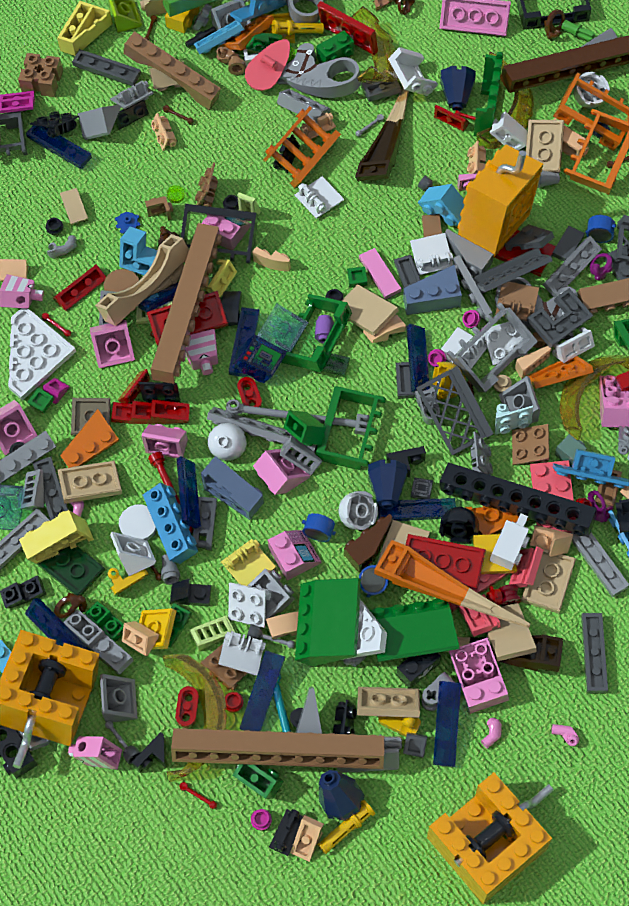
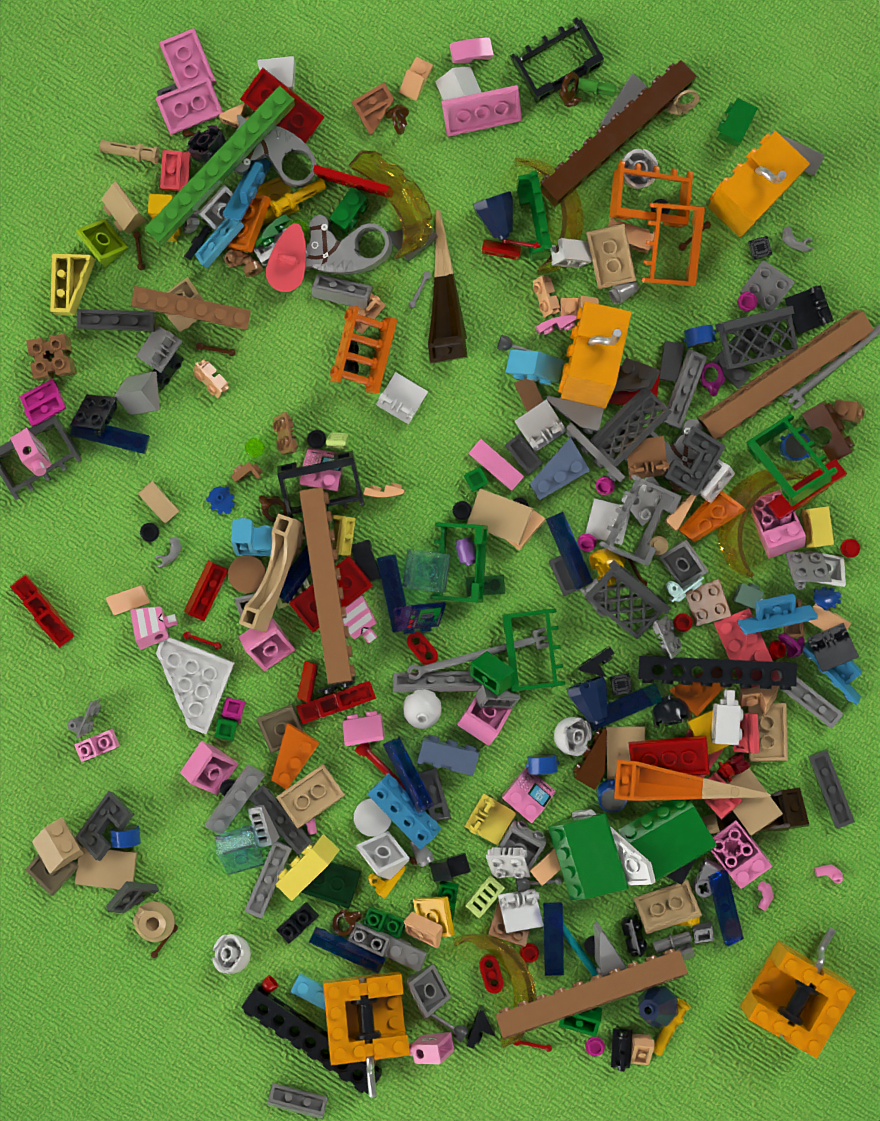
camera: 25 degrees left, 25 degrees up
white panel [388,47,438,96] -> none
none -> red plate [673,613,693,632]

